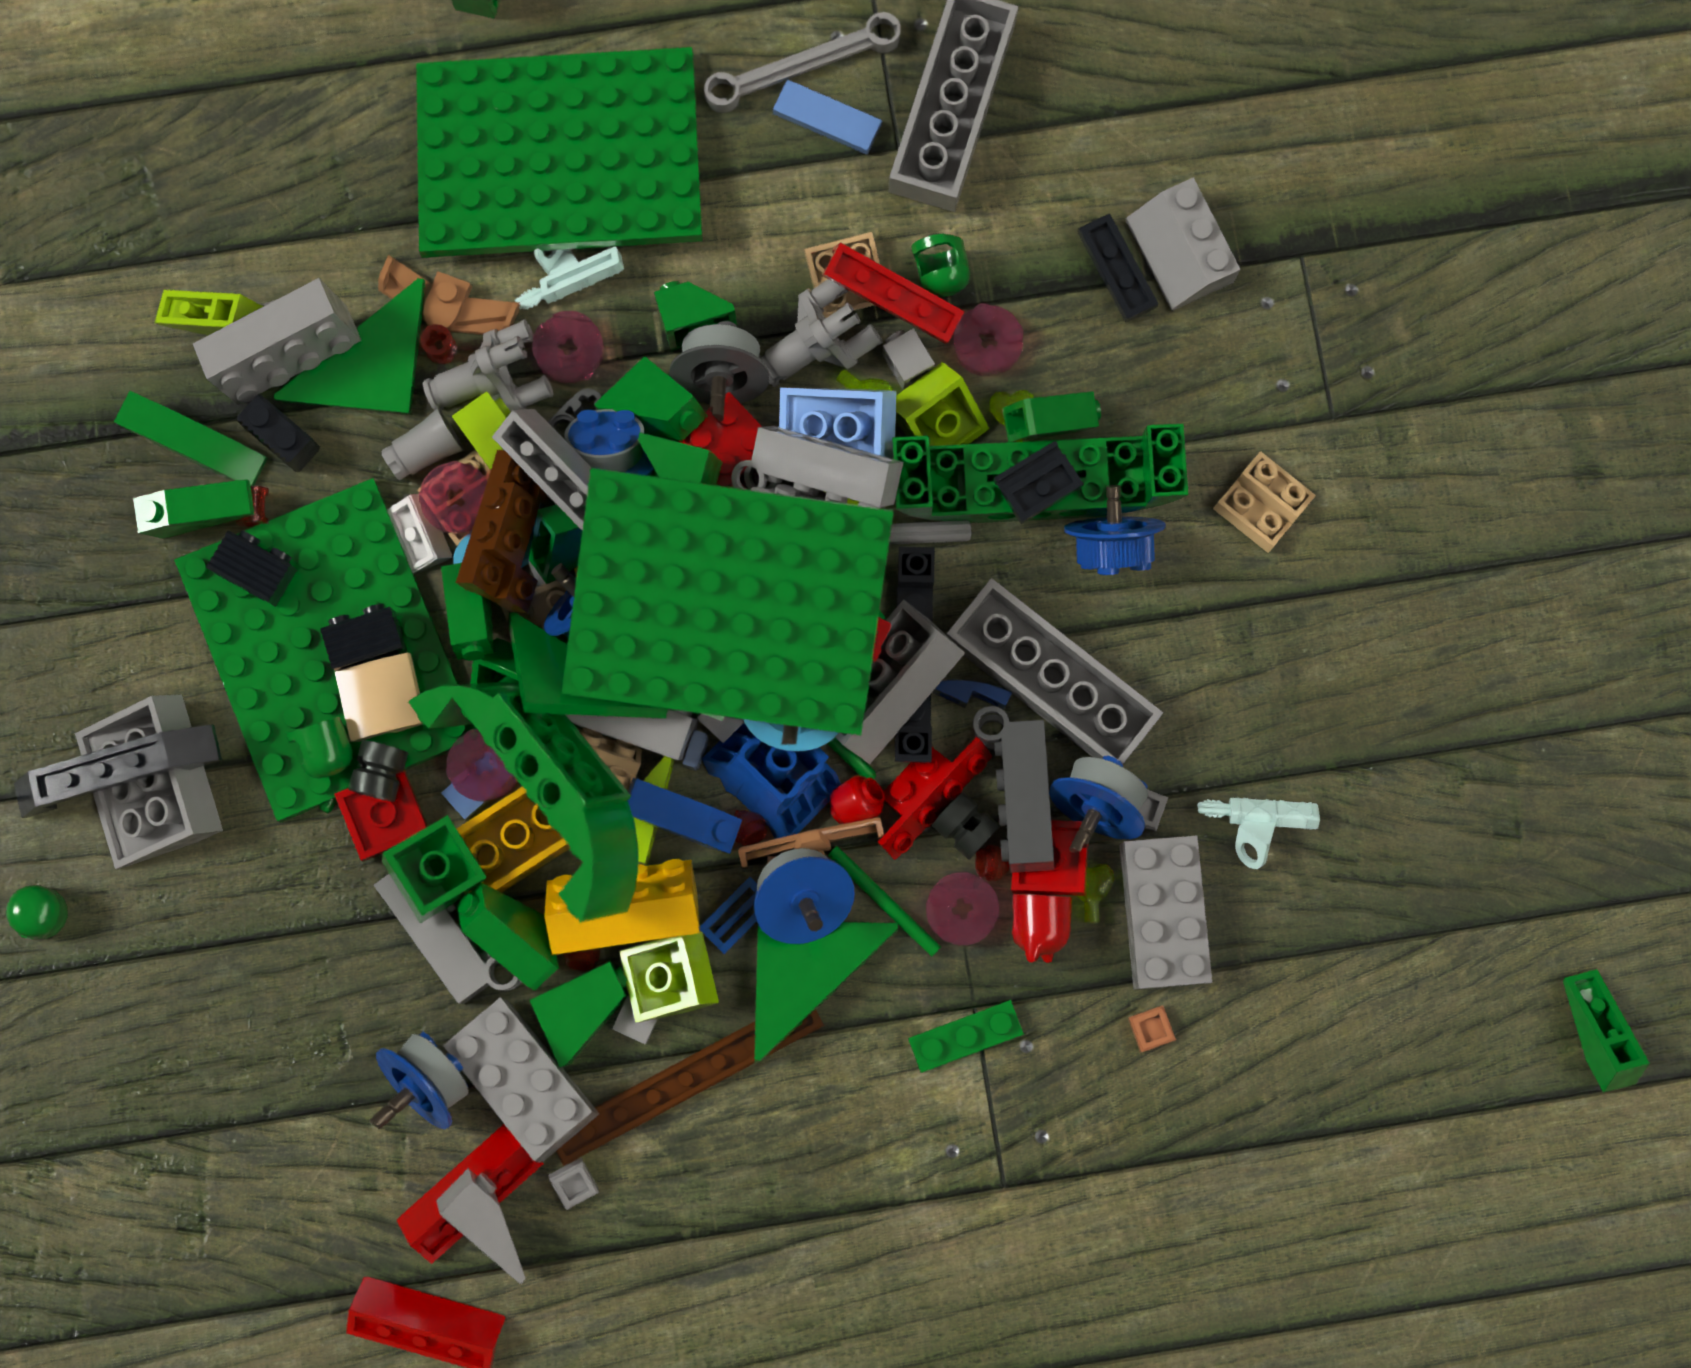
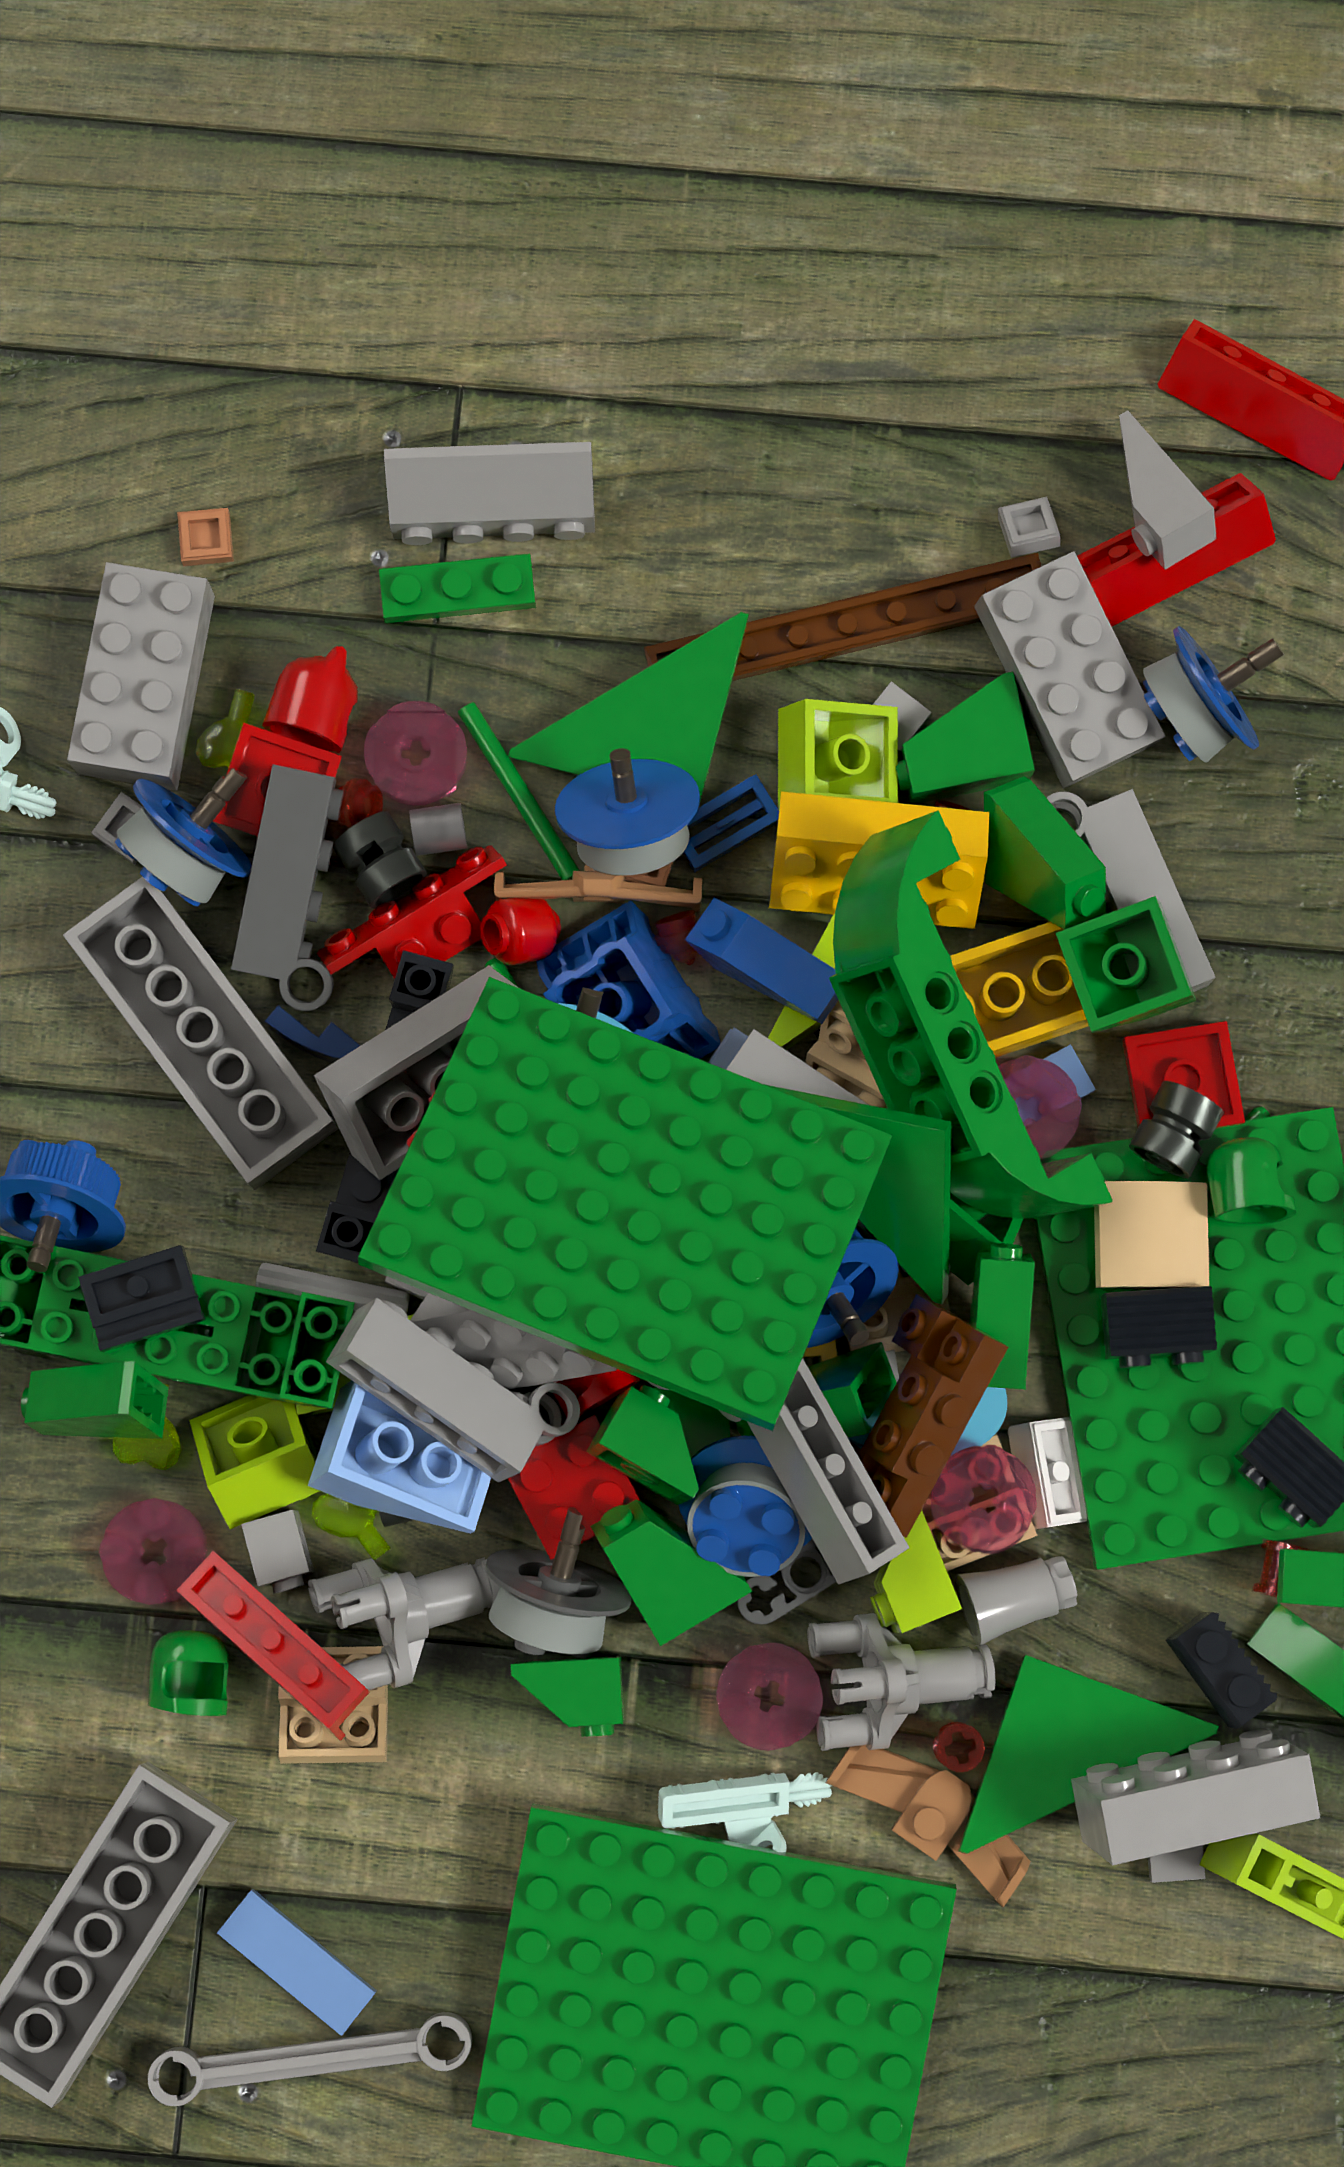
camera: 165 degrees left, 0 degrees up
none -> light grey slope [384,442,595,545]
none -> flat silver beam [409,803,467,856]

